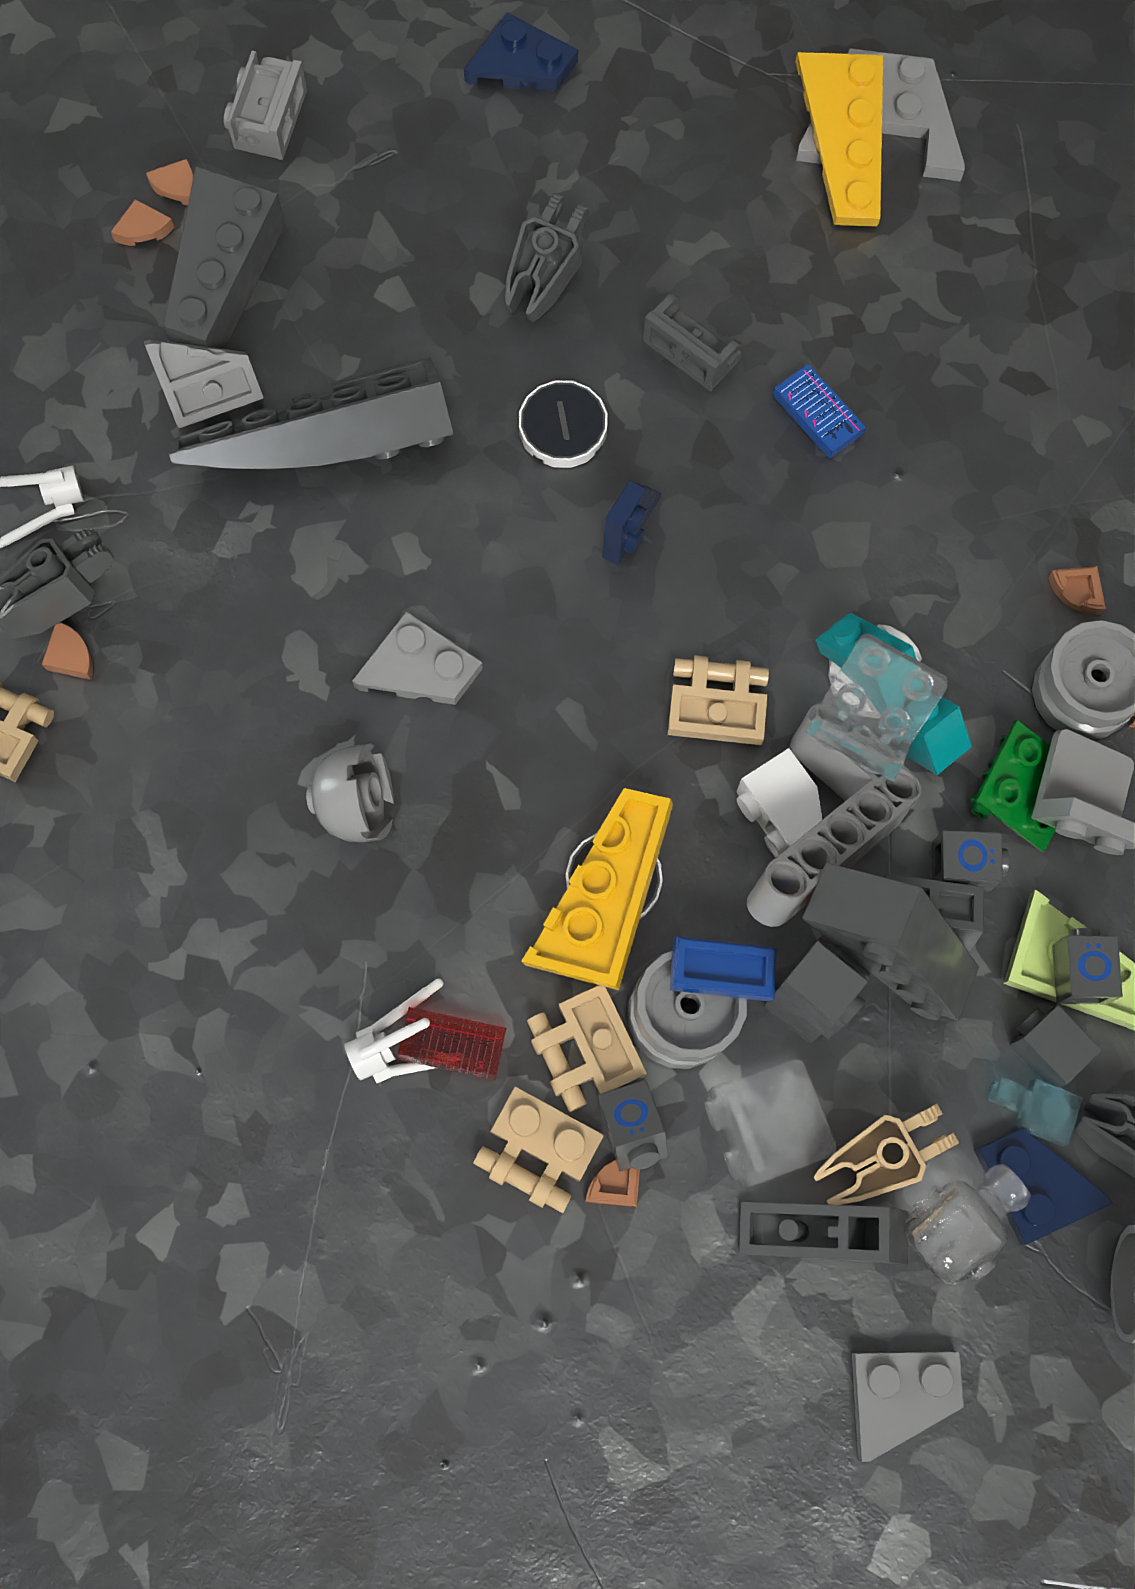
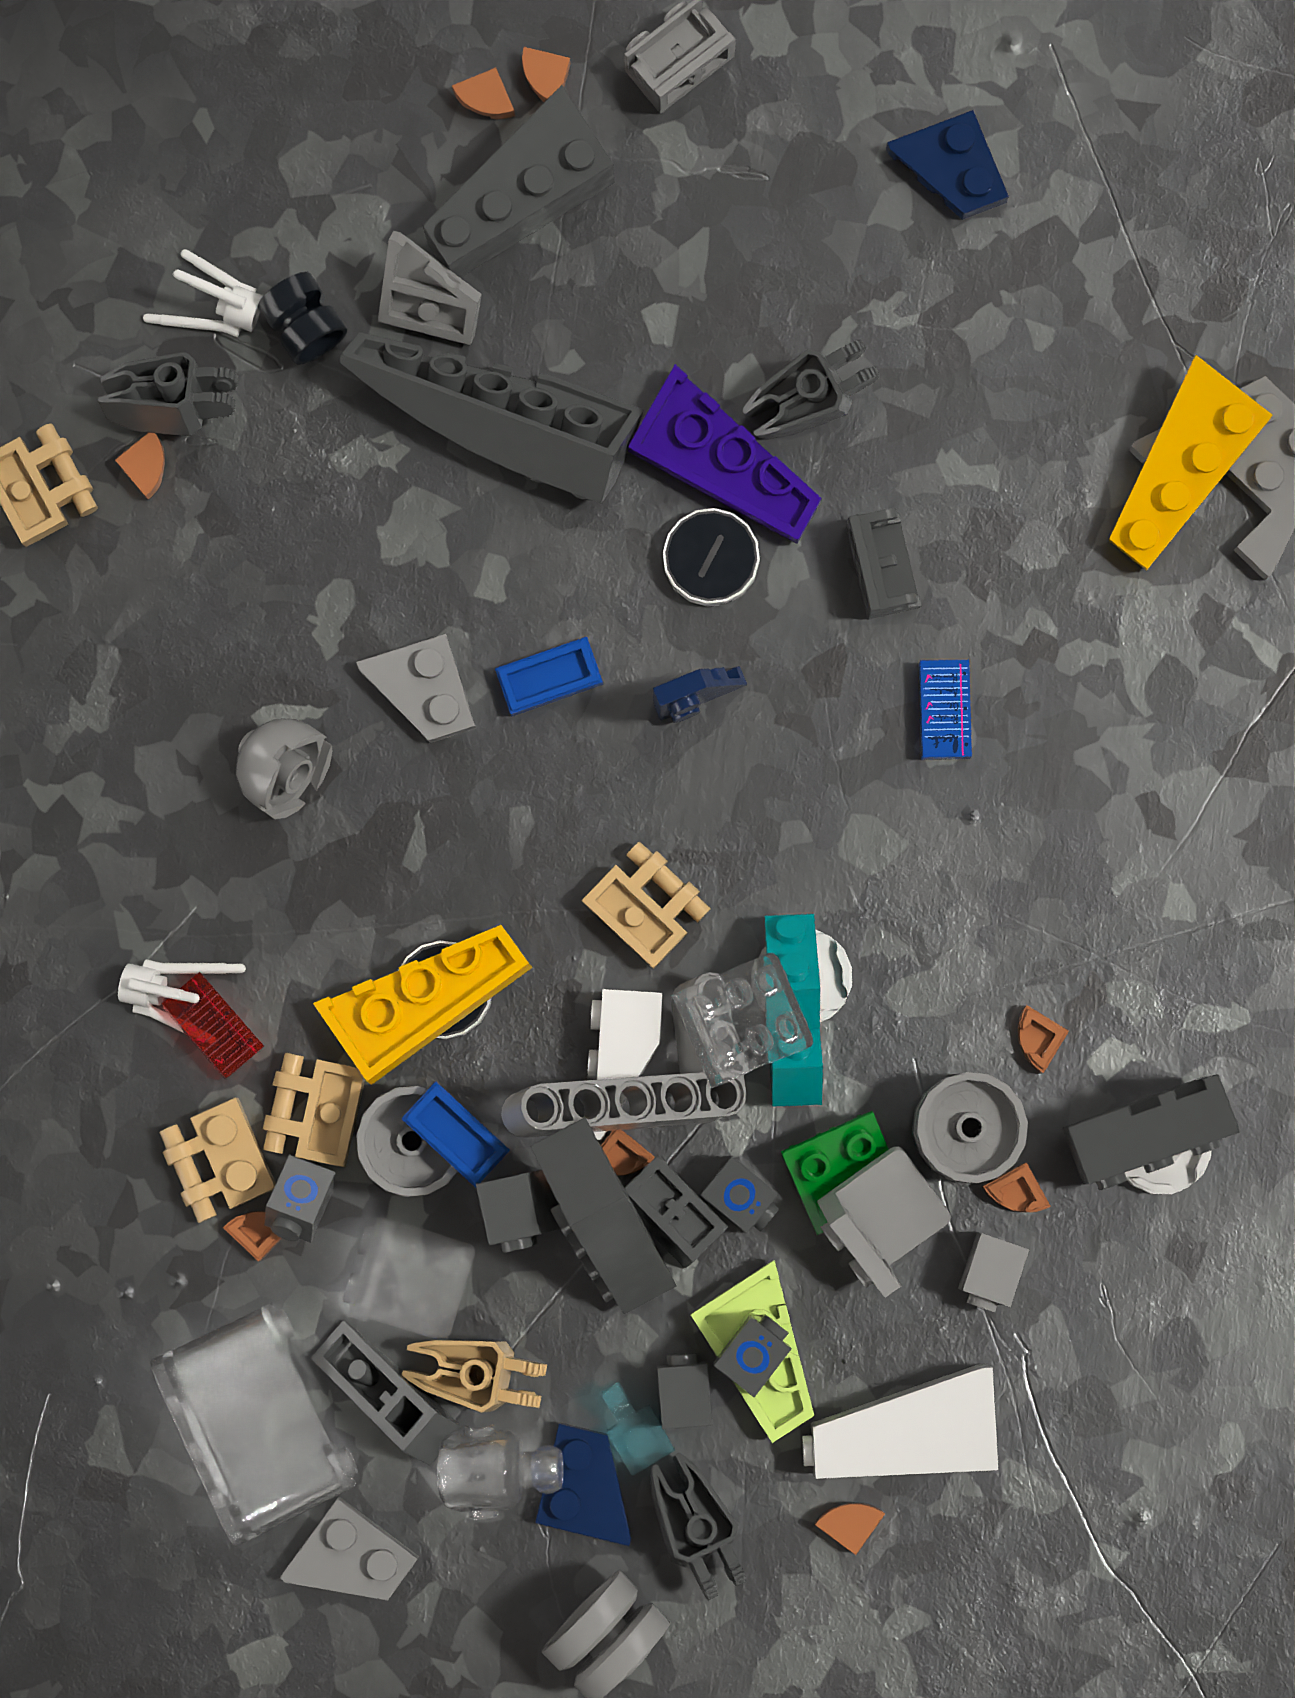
camera: 45 degrees right, 10 degrees up
none -> clear windscreen [151,1303,359,1547]
none -> black wheel [258,272,347,365]
none -> blue tile [495,637,603,716]
none -> dark purple wing [628,364,822,544]

